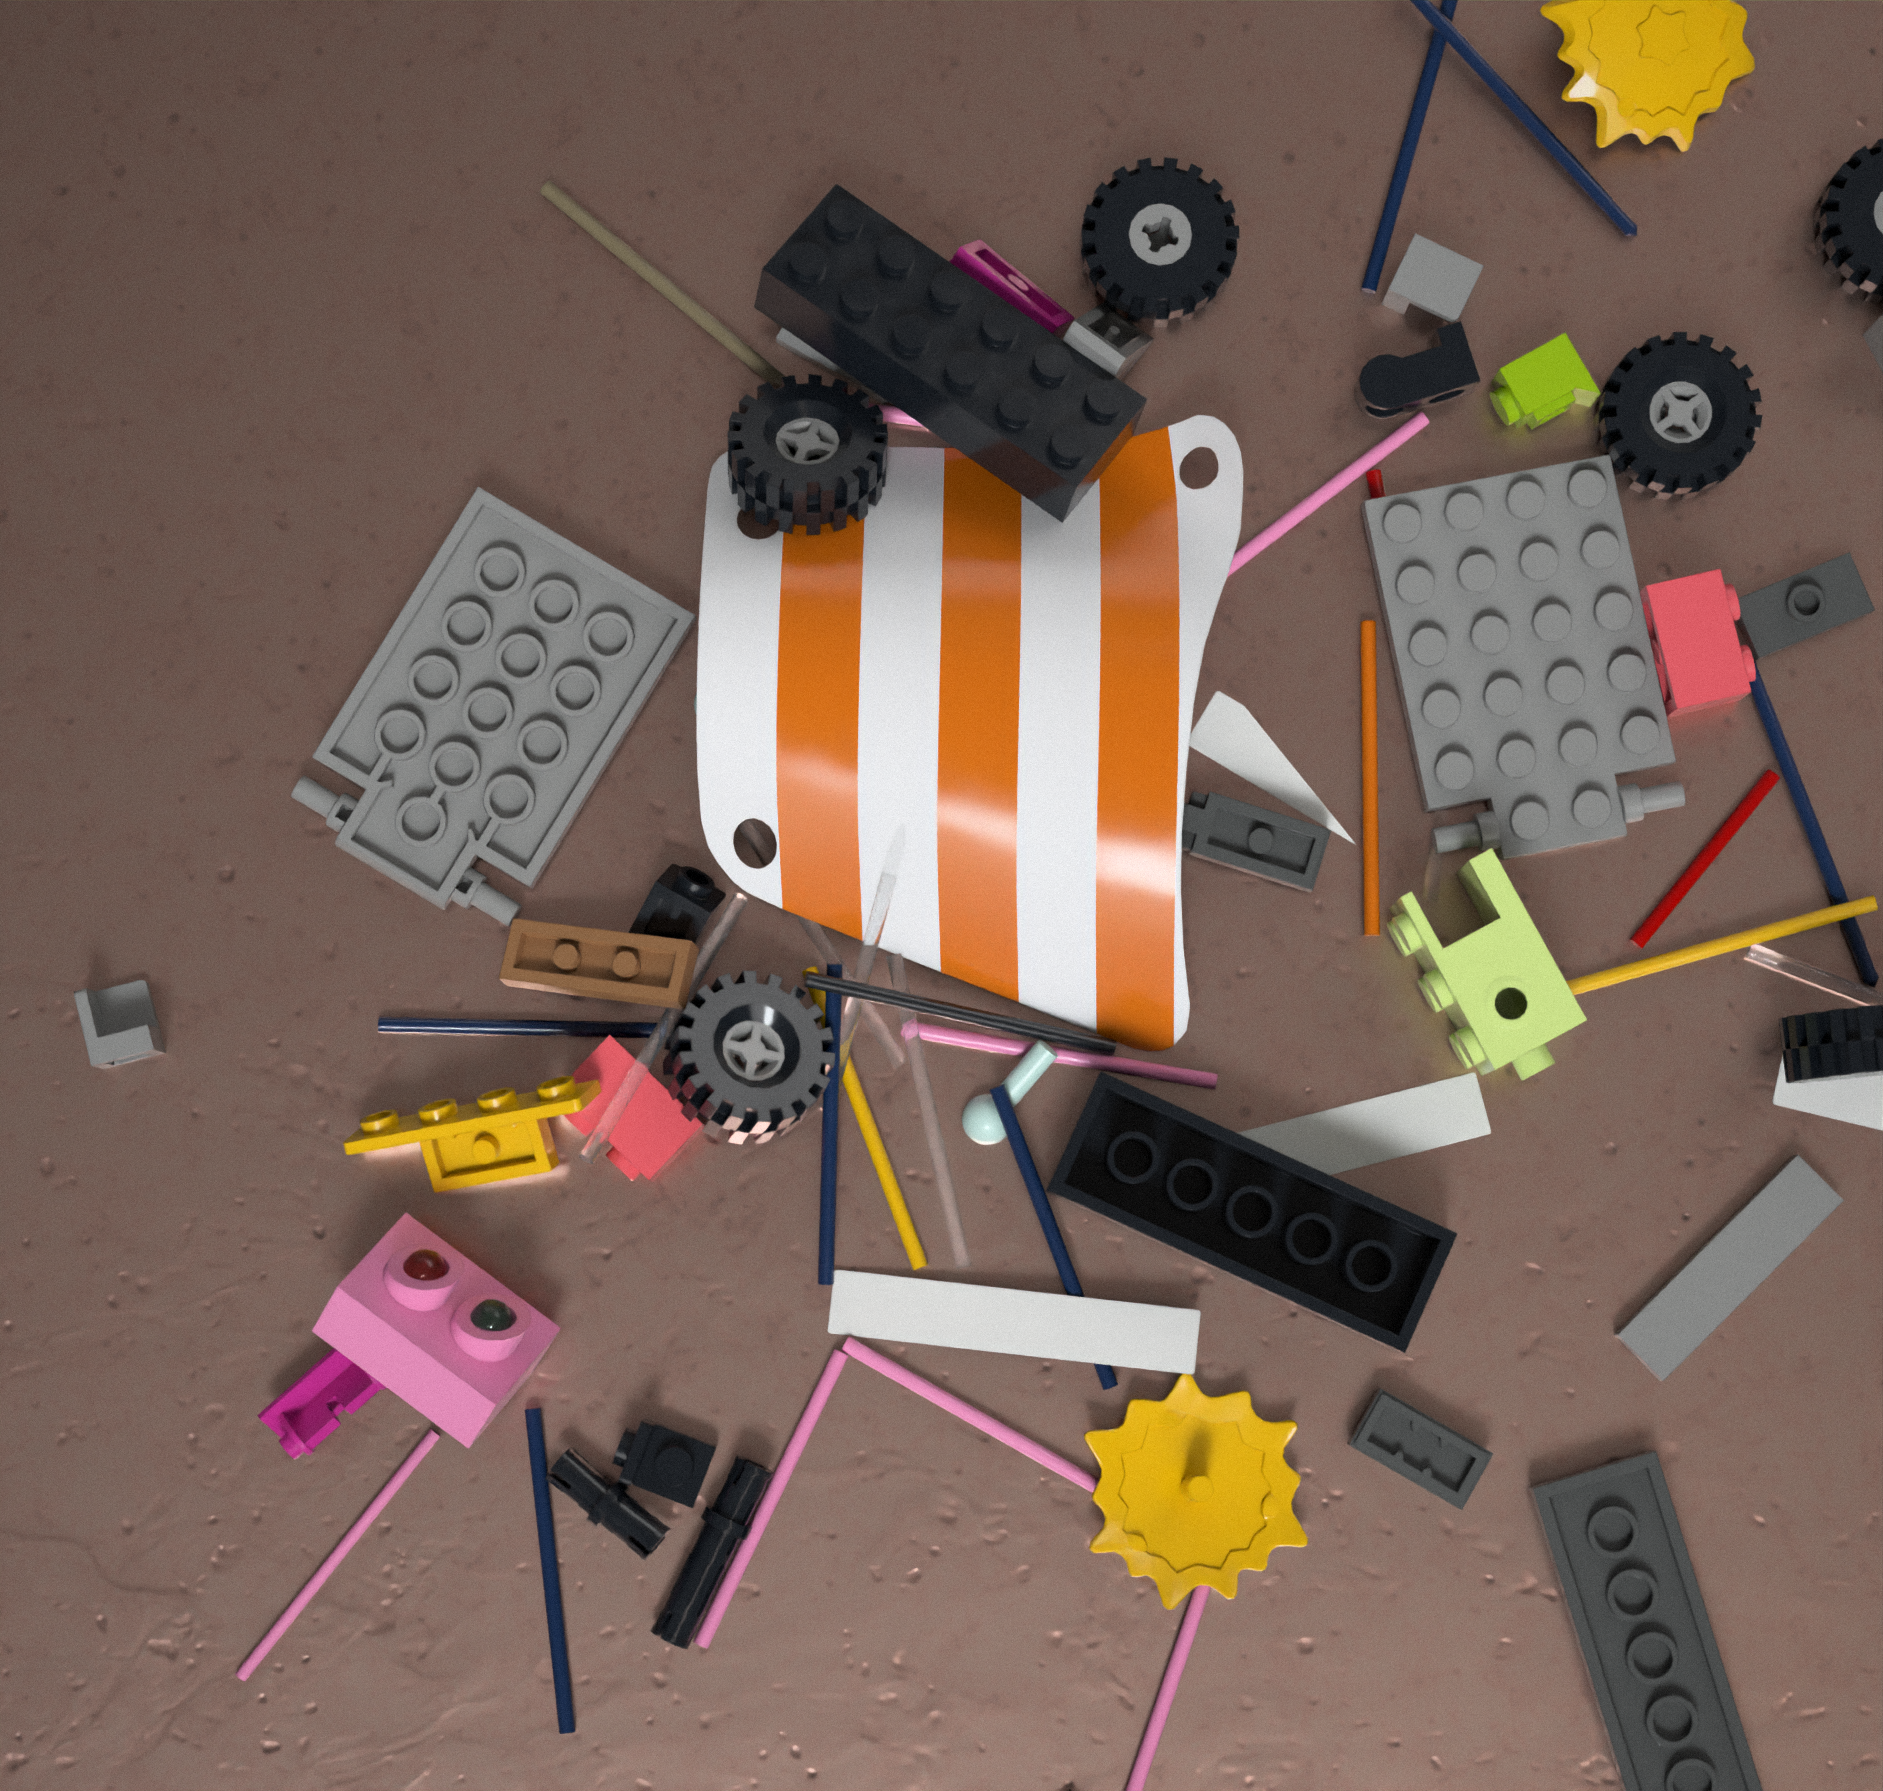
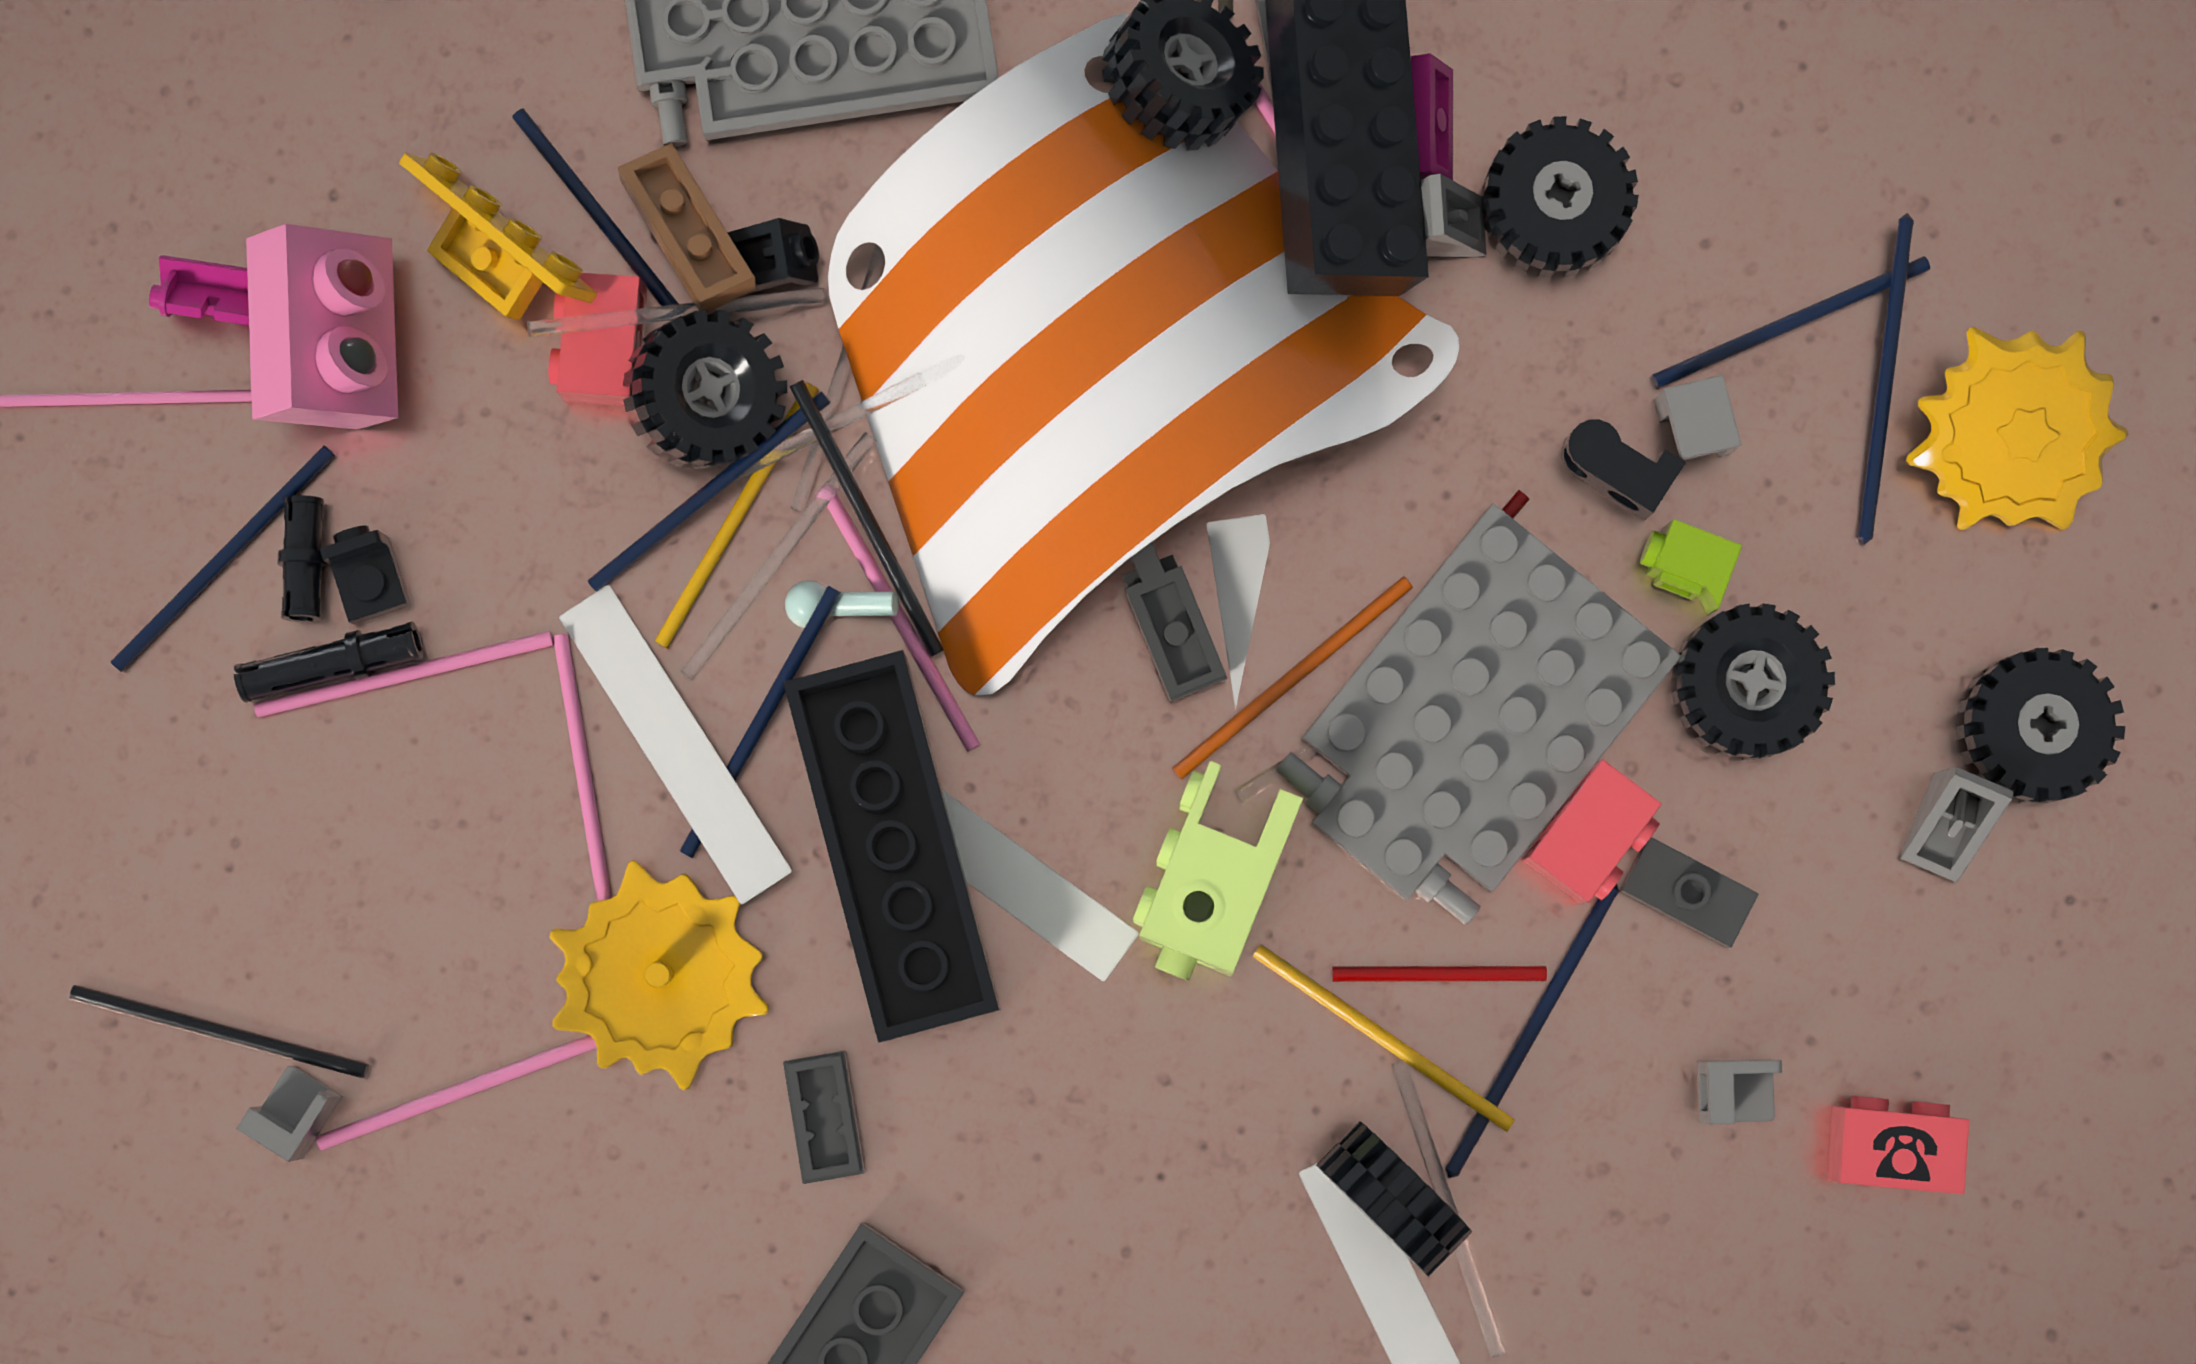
camera: 50 degrees right, 0 degrees up
bright pink axle [1227,411,1430,577] -> none
light grey tile [1614,1155,1844,1381] -> none

